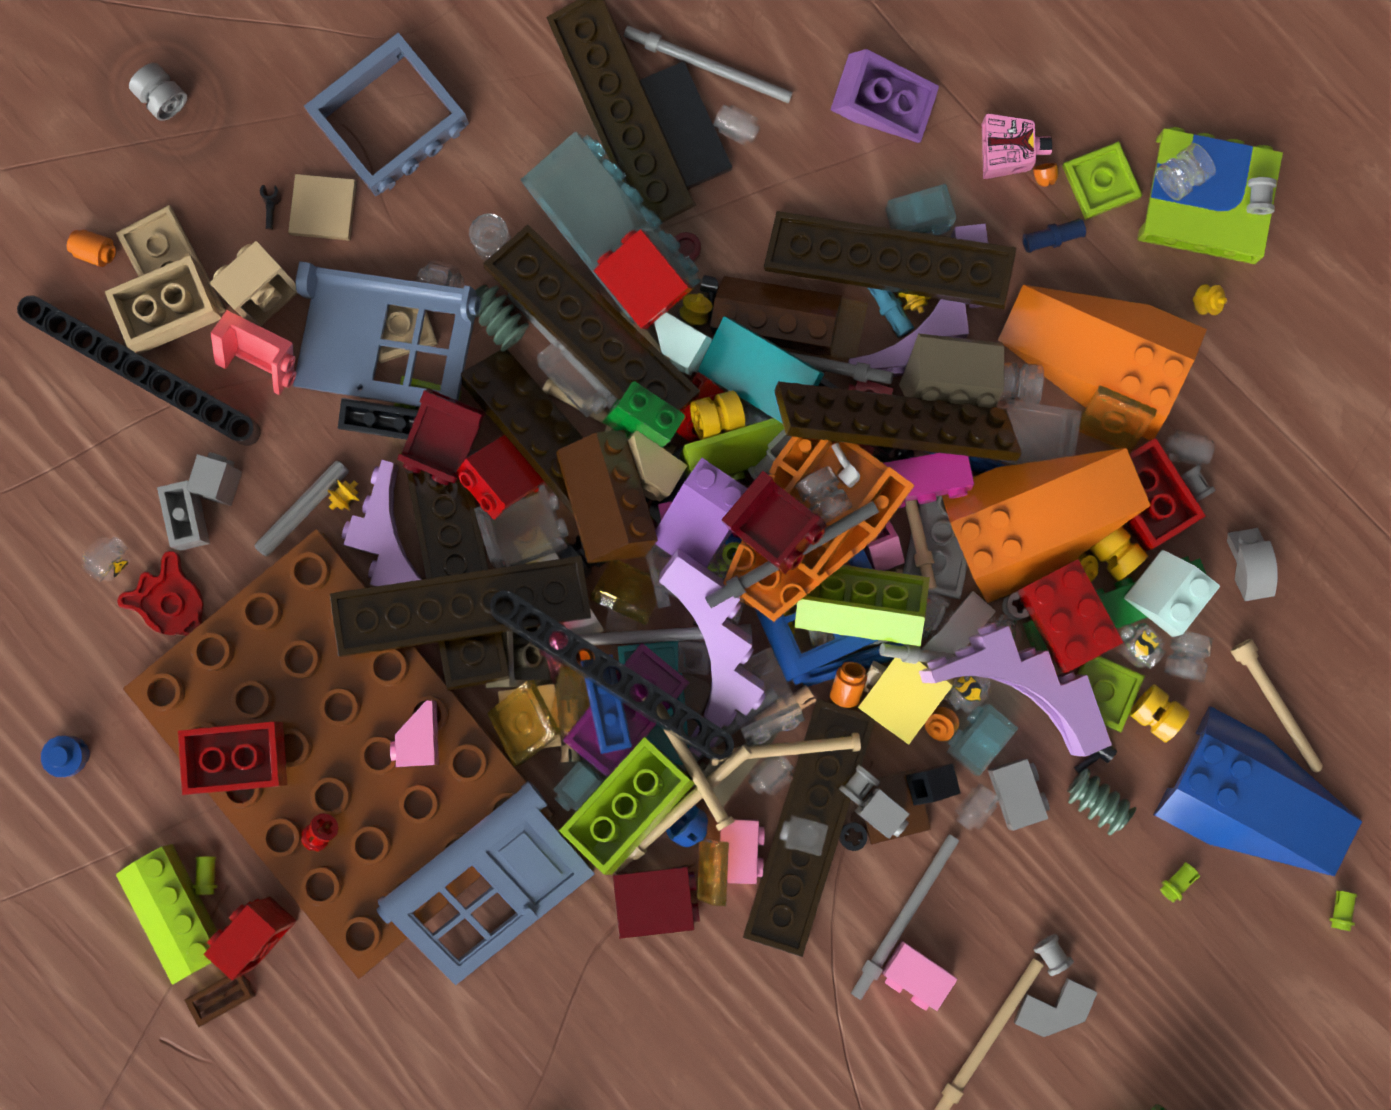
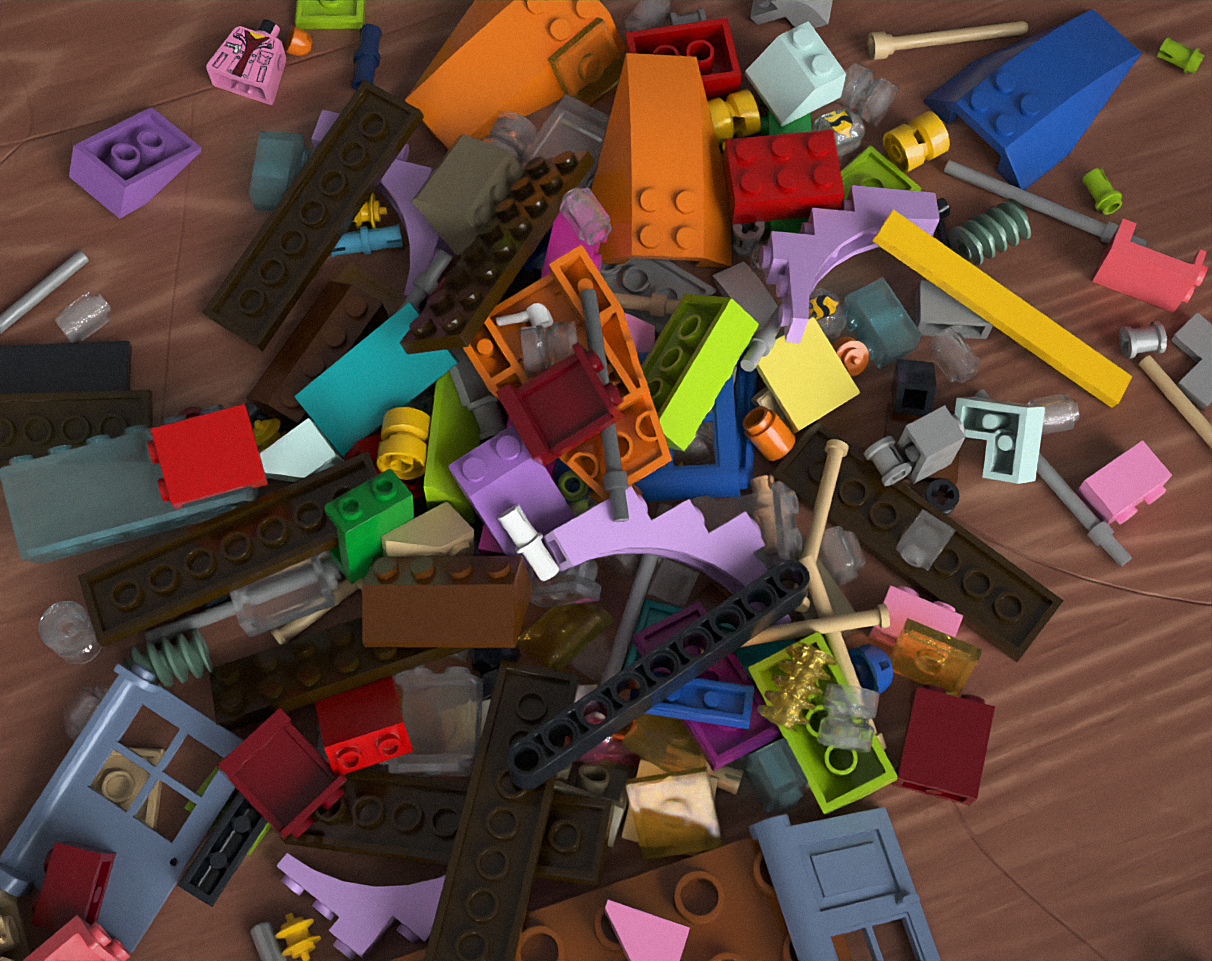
camera: 70 degrees left, 15 degrees down
none -> dark red brick [31,841,116,932]
none -> white axle [497,504,559,581]
none -> clear brick [560,187,612,245]
none -> clear yellow piece [757,642,838,735]
none -> clear wheel [817,684,880,752]
none -> yellow tile [872,209,1132,408]
none -> light grey bar [944,159,1147,247]
none -> light aqua brick [955,397,1045,484]
none -> clear brick [1028,393,1079,435]
none -> coral panel [1092,218,1208,313]

